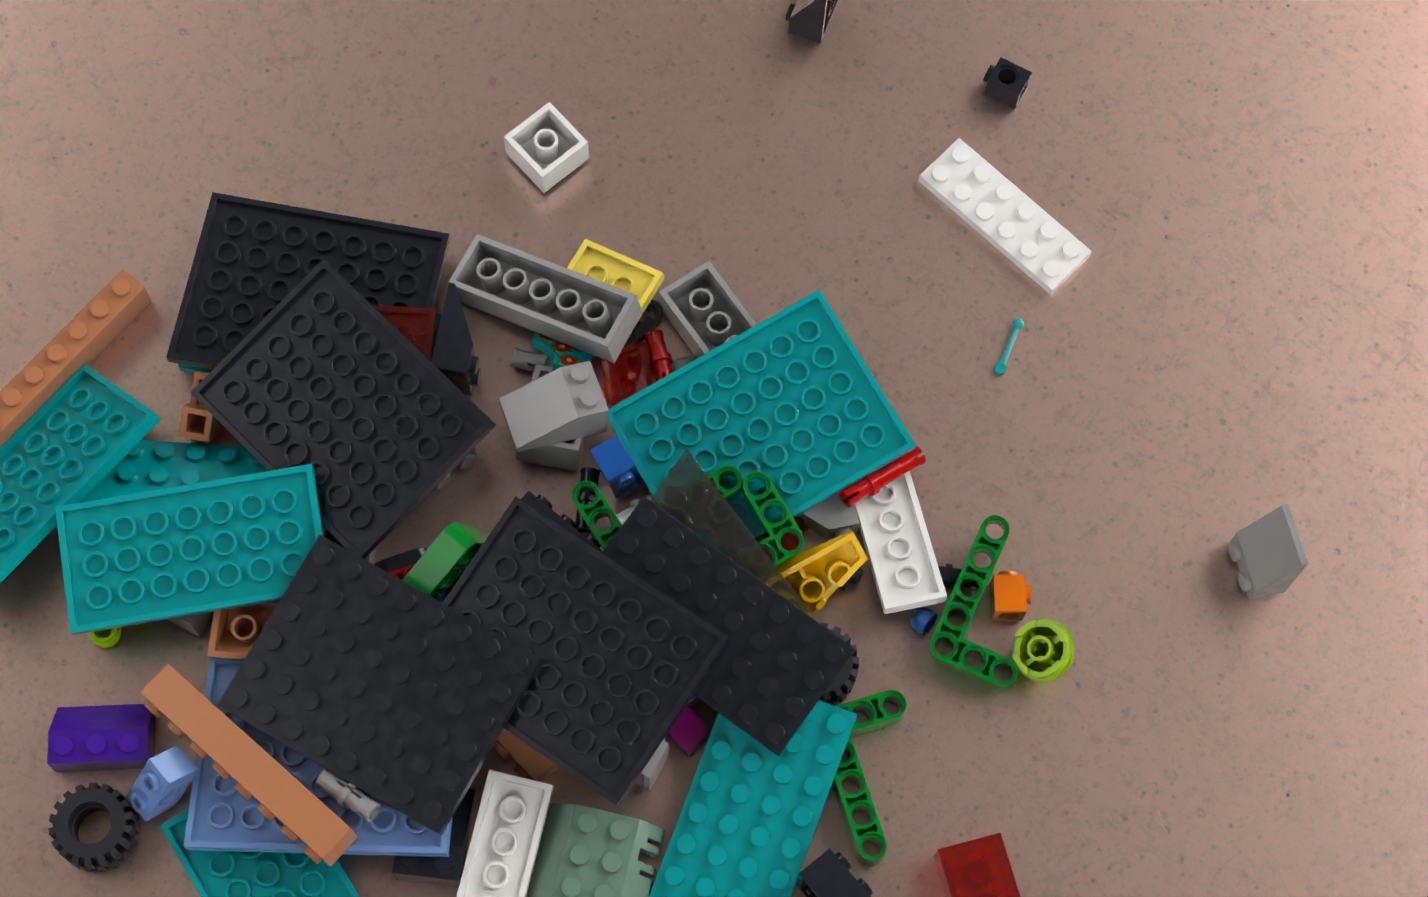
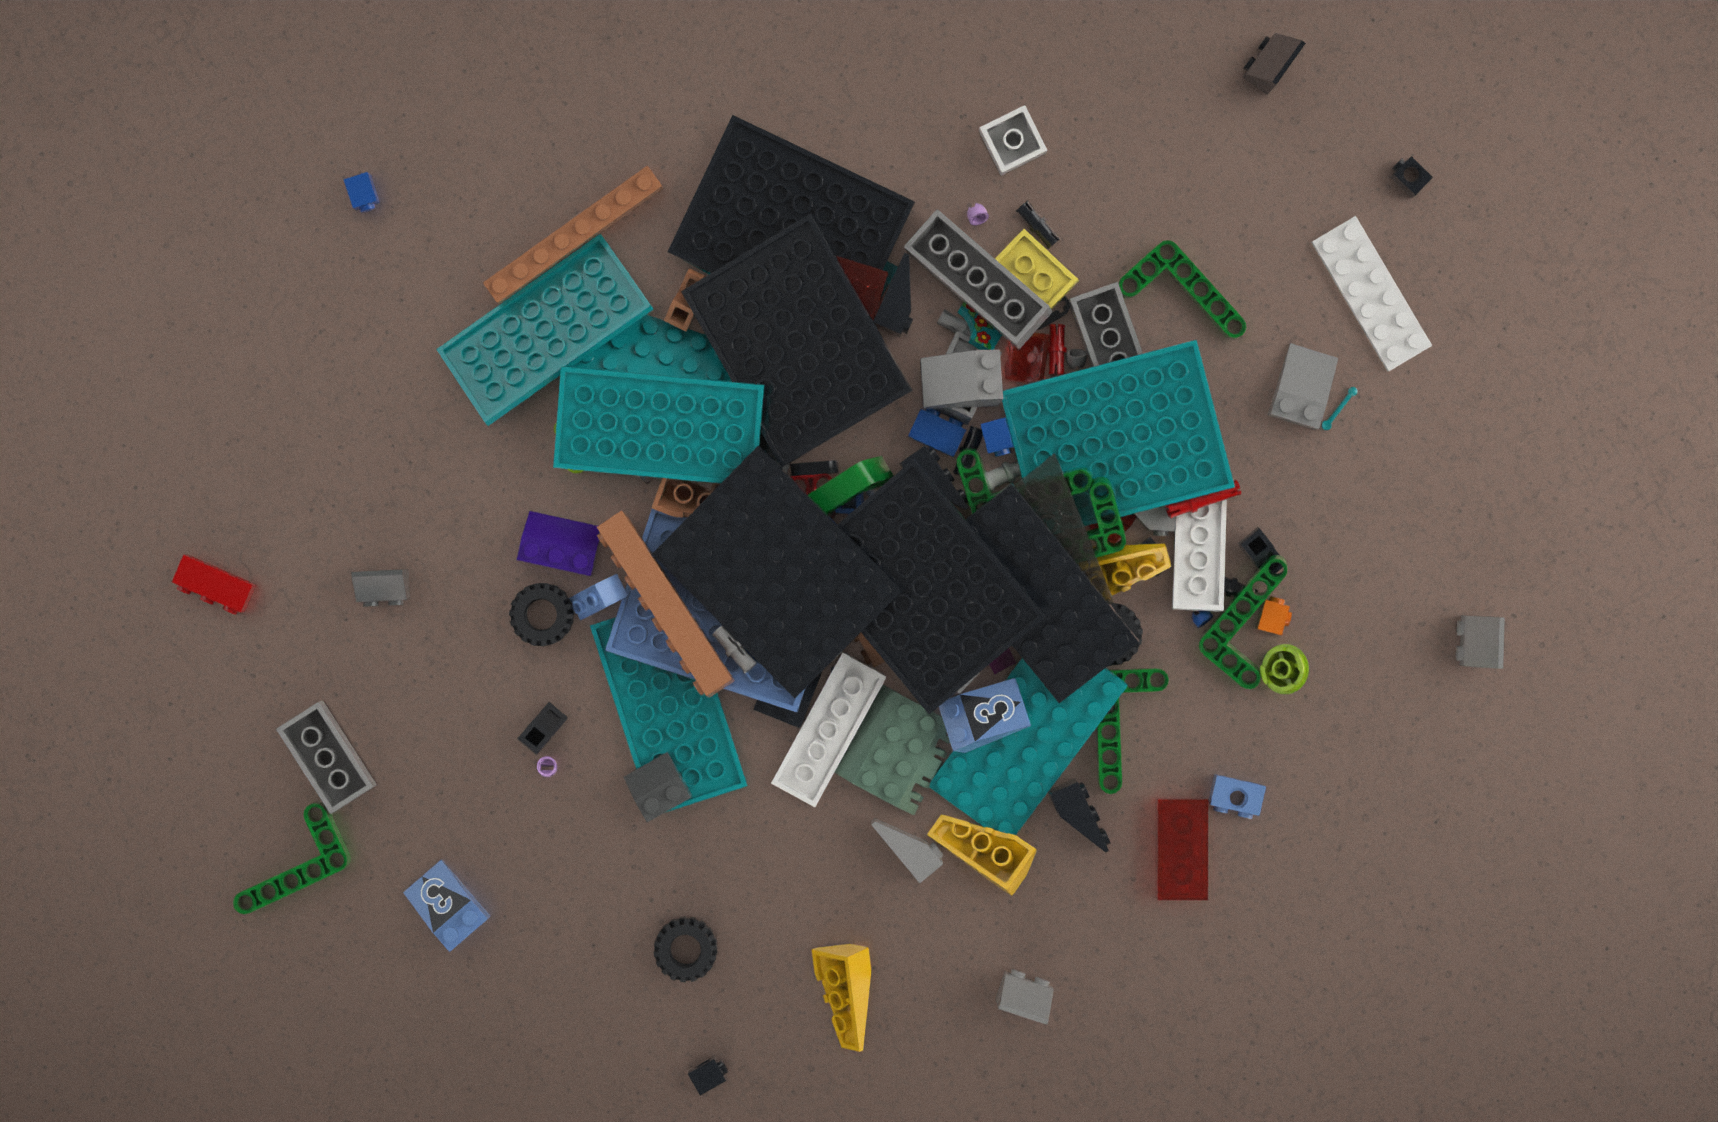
camera: 20 degrees right, 20 degrees up
none -> blue brick [908,408,966,458]
none -> medium blue slope [939,678,1031,753]
none -> lavender hinge [967,203,989,226]
none -> black pin [1016,200,1061,249]
none -> green beam [1118,240,1246,339]
none -> medium blue brick [1208,774,1266,819]
none -> black brick [1238,527,1283,574]
none -> light grey slope [1268,343,1338,430]

